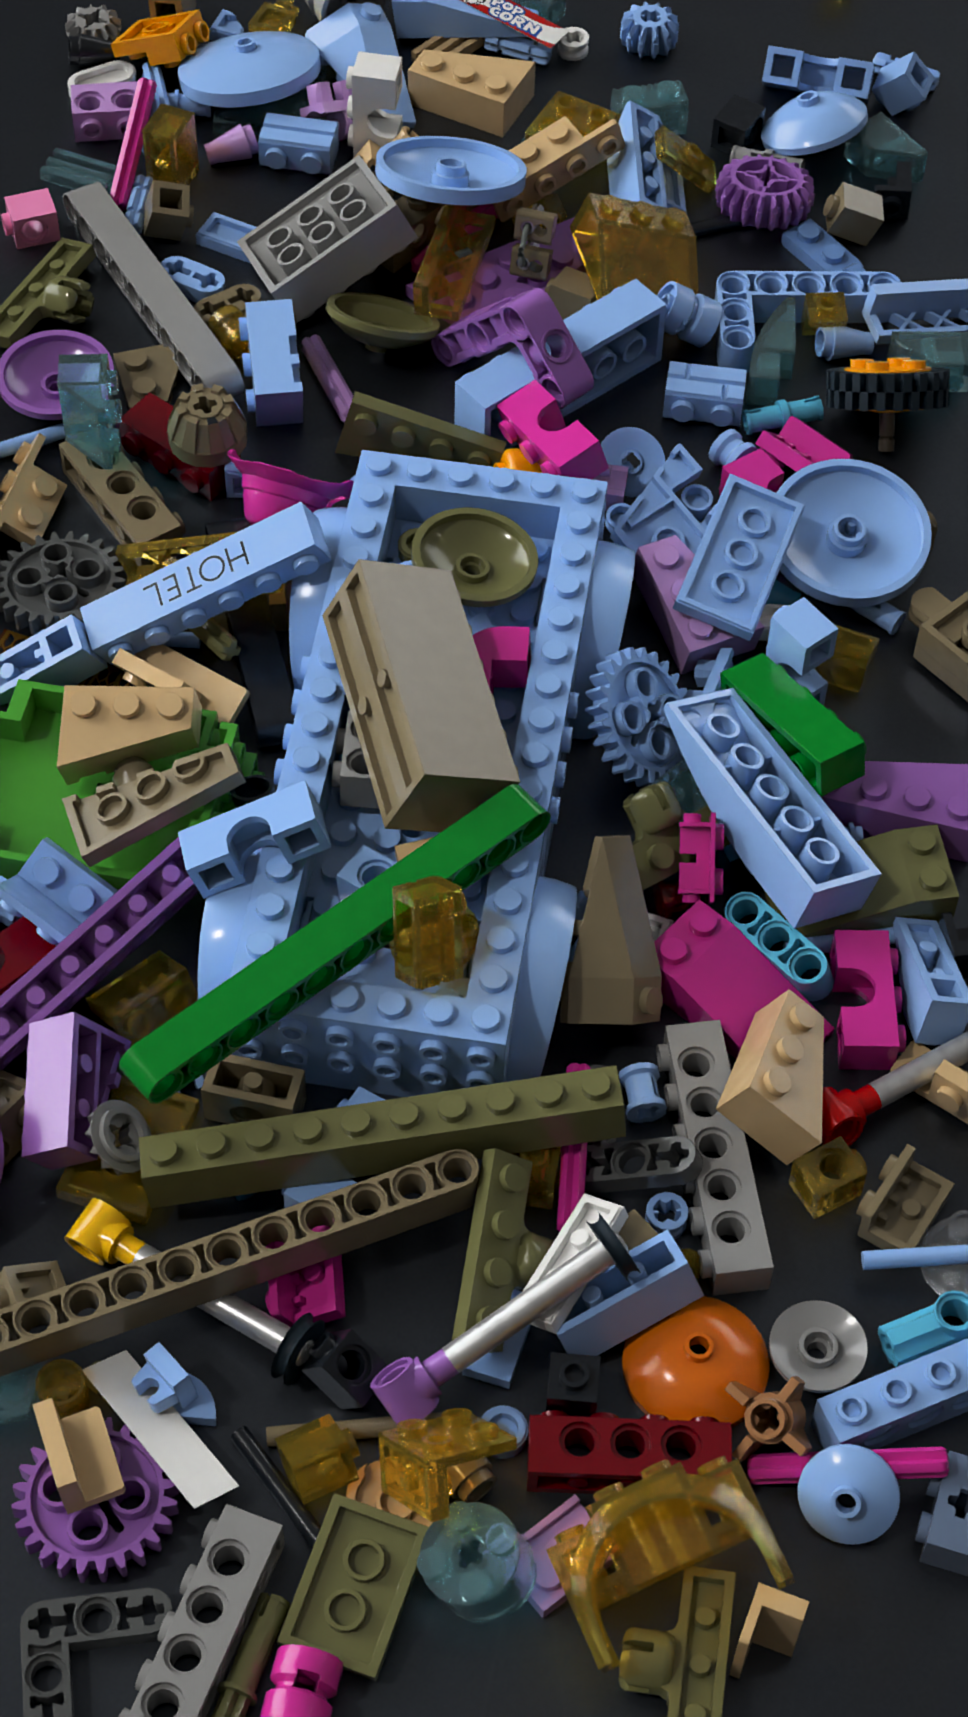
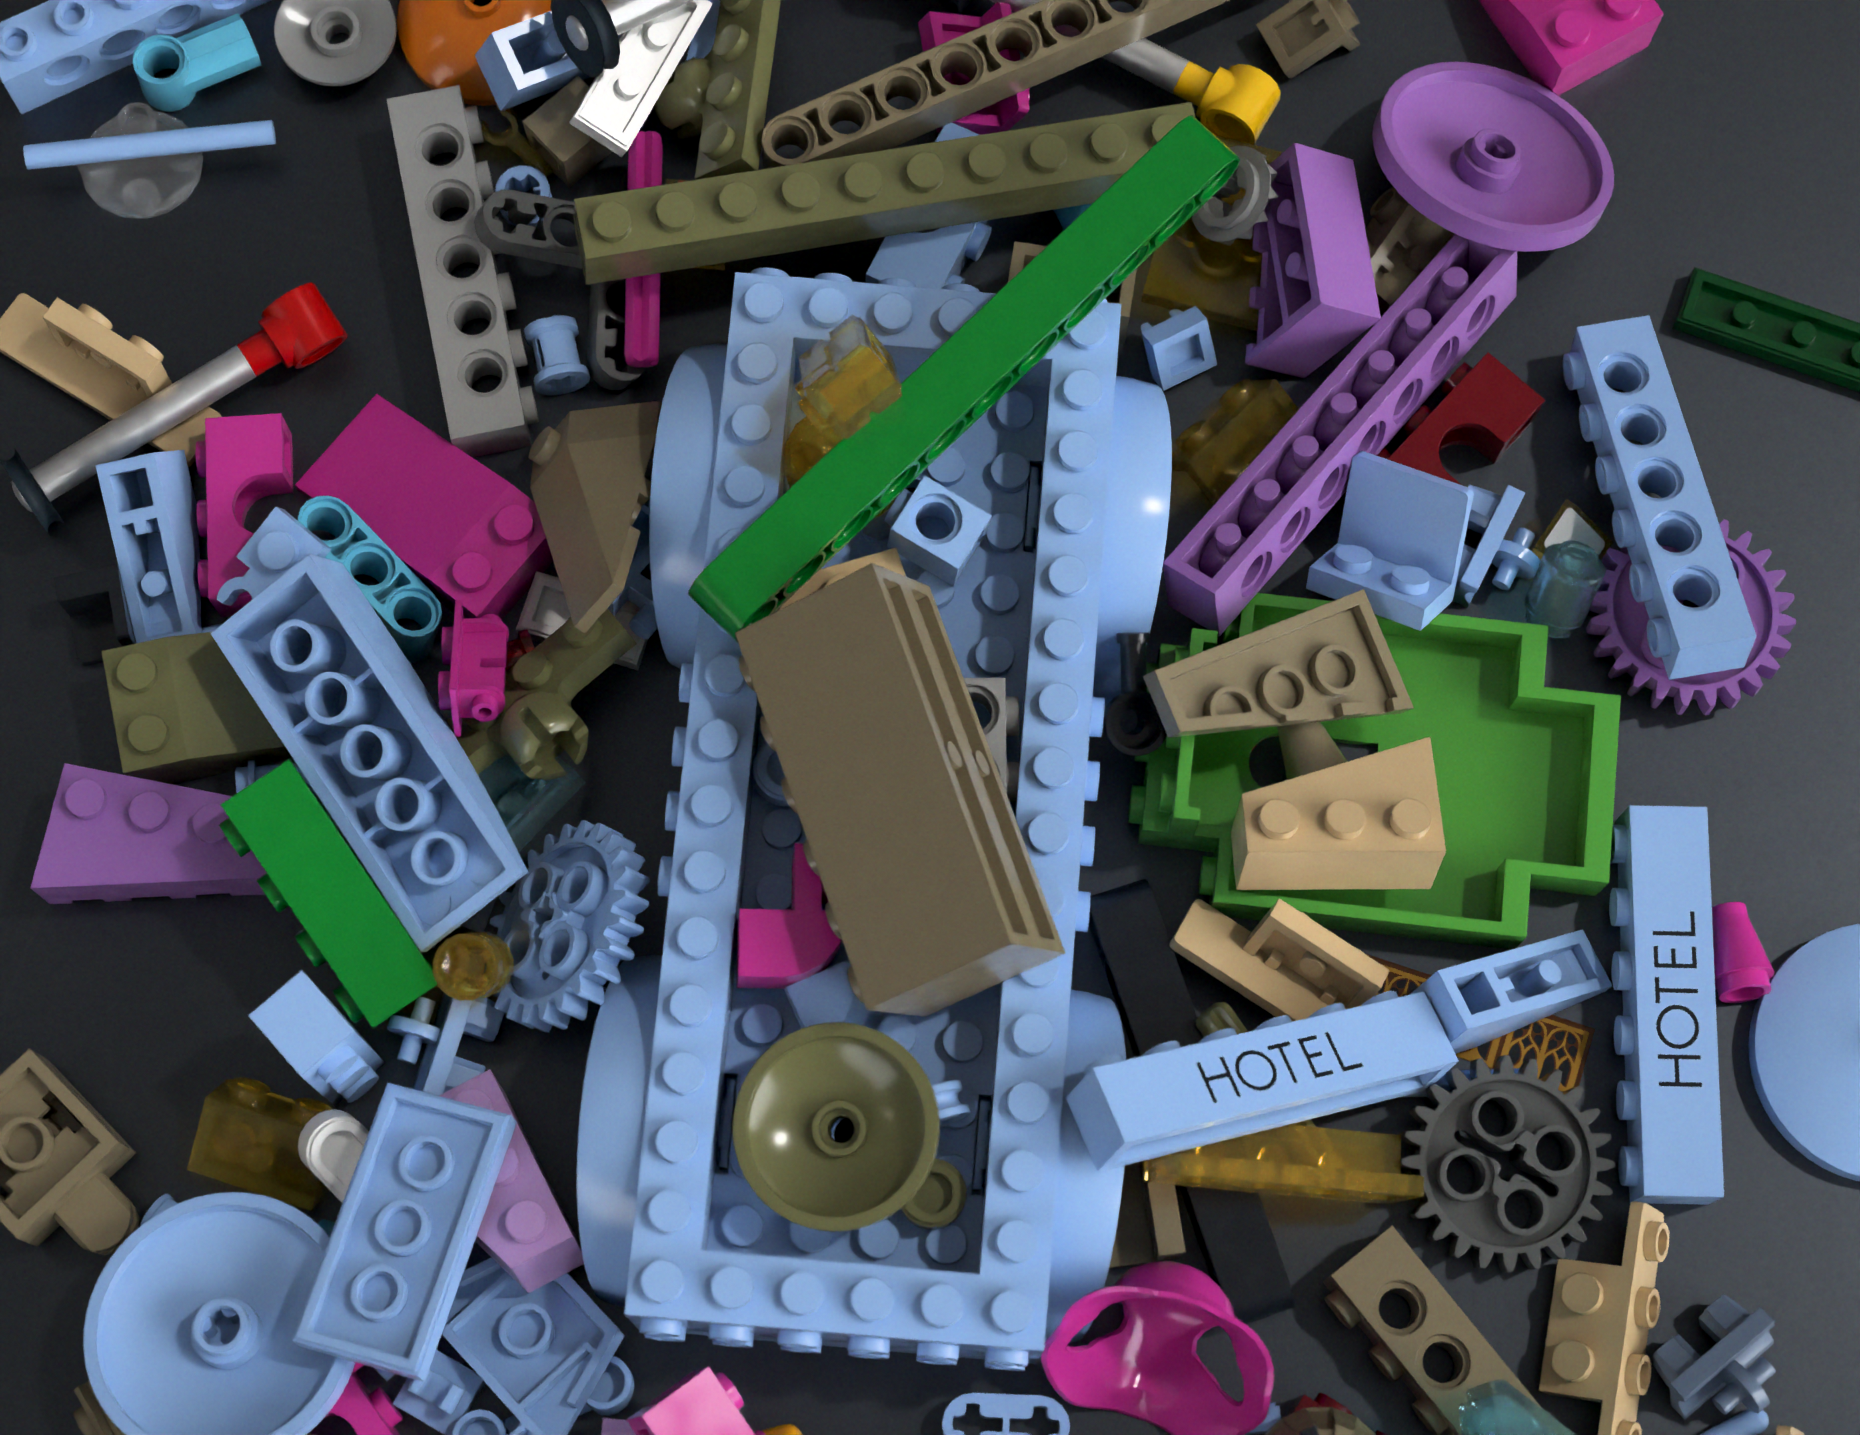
camera: 175 degrees right, 20 degrees up
light blue arch [178,780,331,899] -> none
tan wedge [716,989,824,1165] -> none
clear yellow brick [788,1136,867,1219] -> none
dark tan bracket [856,1144,955,1249] -> none
none -> light blue plate [217,507,331,606]
none -> clear yellow wheel [433,932,514,1000]

